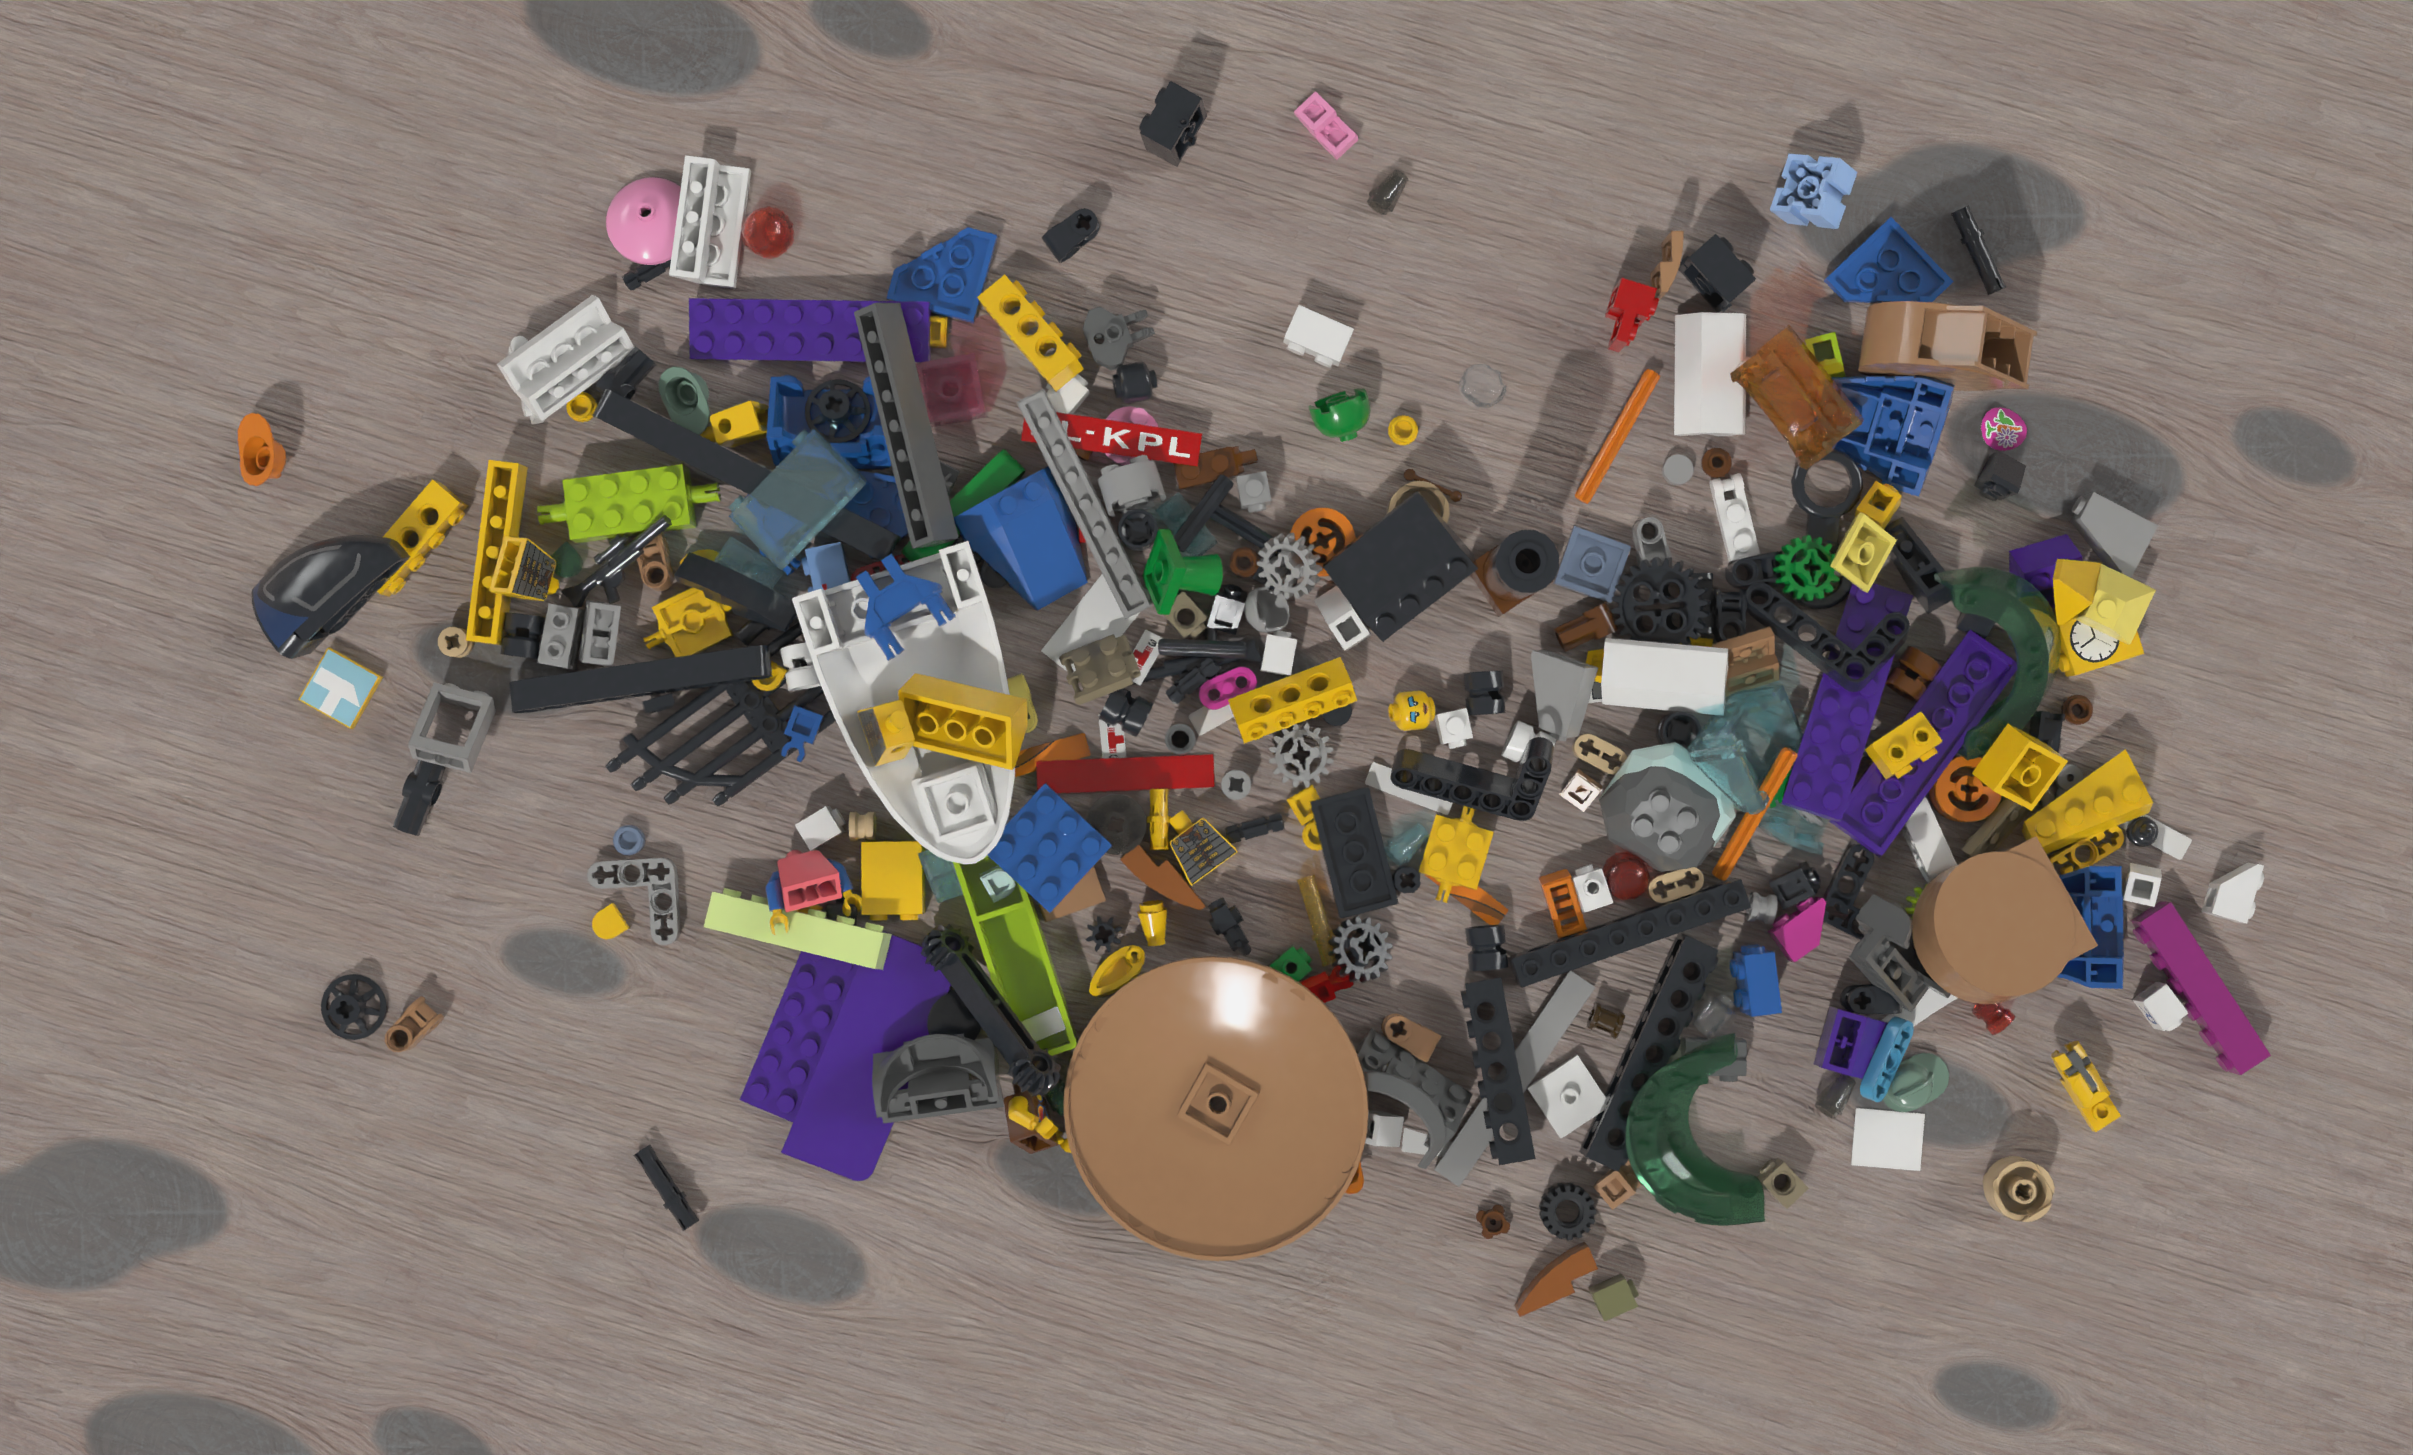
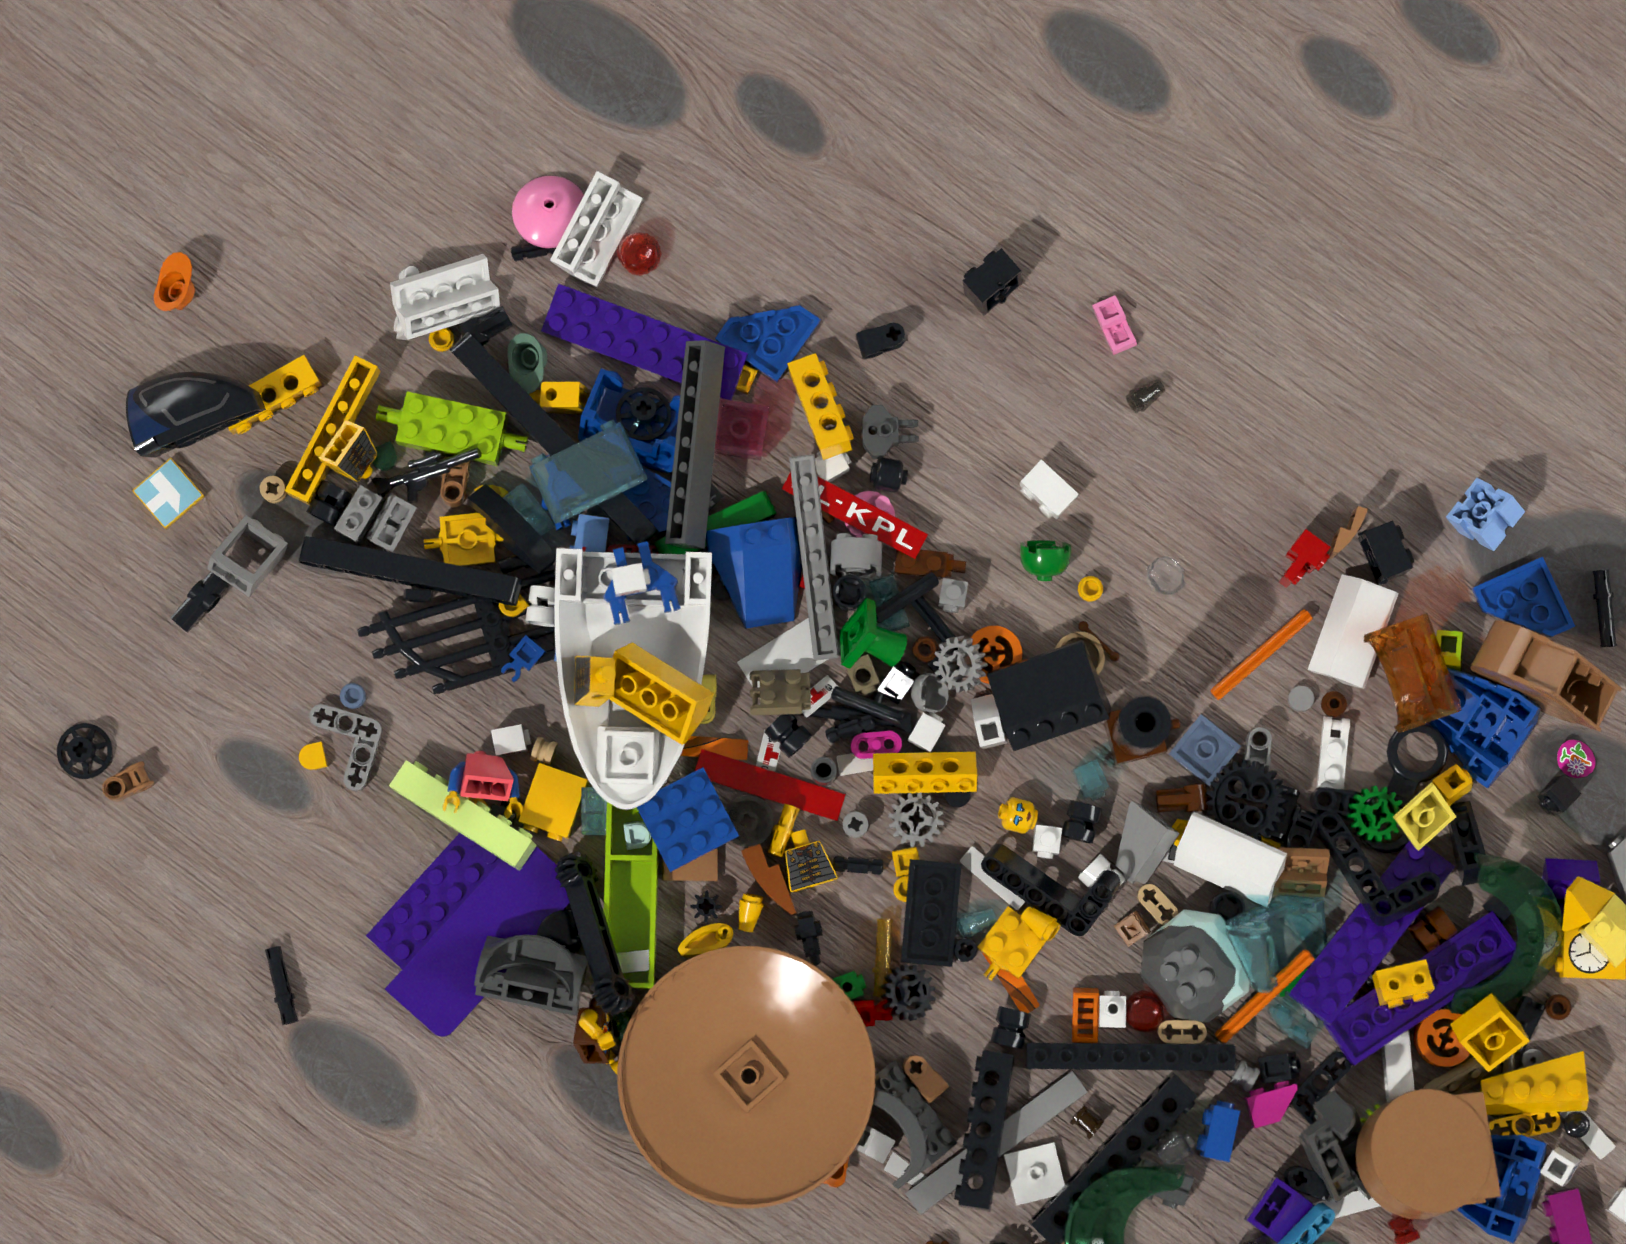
camera: 20 degrees right, 5 degrees down
none -> white brick [611,563,651,597]
none -> yellow cone [1021,906,1061,942]
none -> clear light blue brick [1072,759,1109,801]

